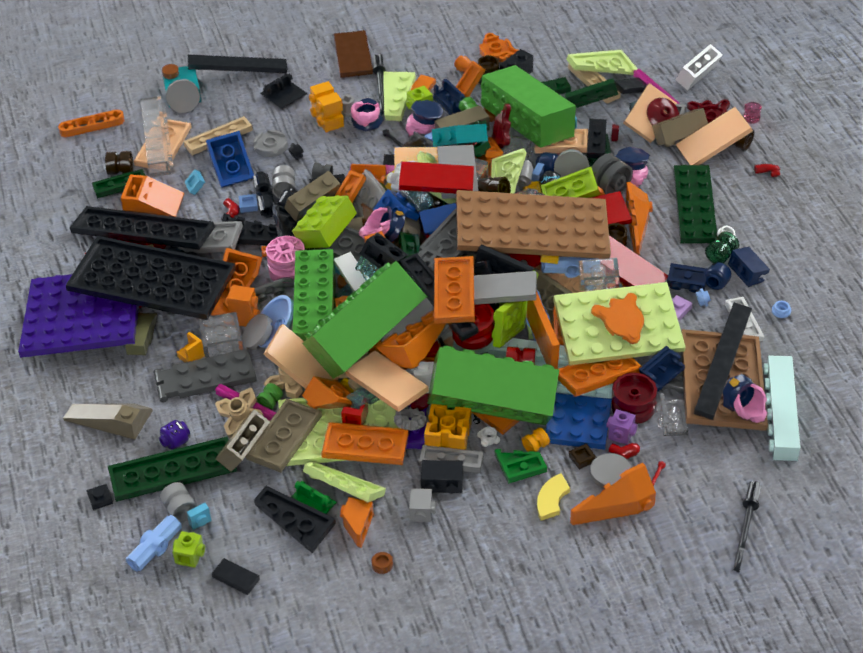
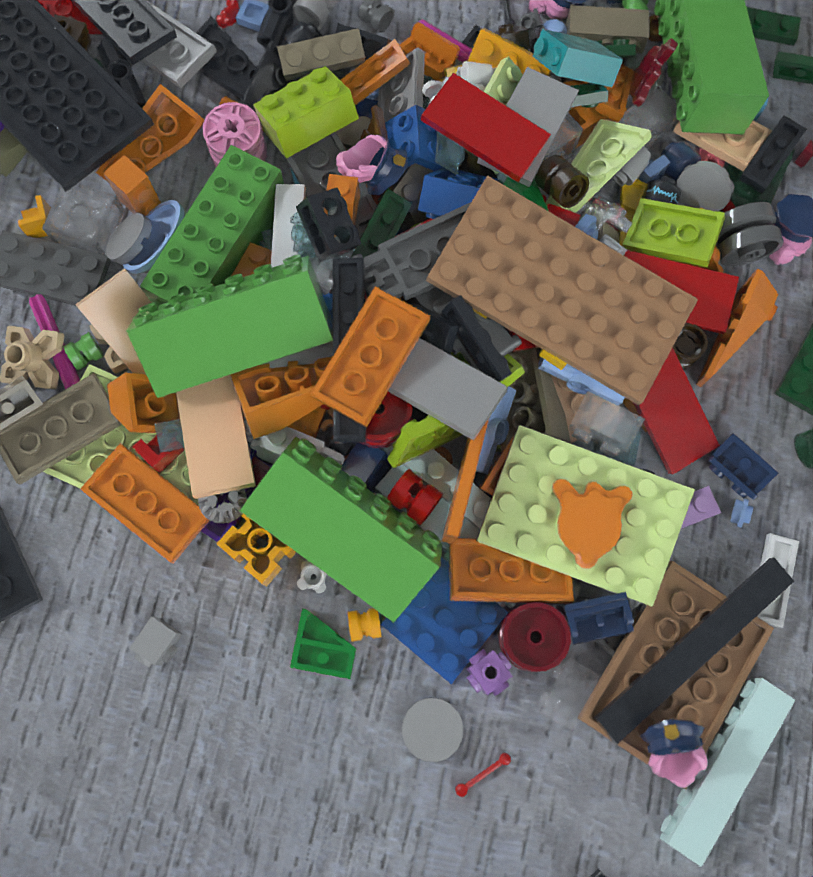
camera: 25 degrees right, 30 degrees up
dark grey piece [255,278,294,302] -> none
green hinge [291,481,337,514] -> none
yellowish green wing [303,462,386,502] -> none
orange slope [340,497,374,548] -> none
dark orange tile [371,552,393,574] -> none
light grey plate [419,445,483,473] -> none
black brick [420,460,463,494] -> none
light yellow tile [537,473,570,521] -> none
dark brown tile [569,444,597,469] -> none
orange wedge [570,462,656,525] -> none
red arm [608,443,640,459] -> none
dark blue head [705,262,731,290] -> none

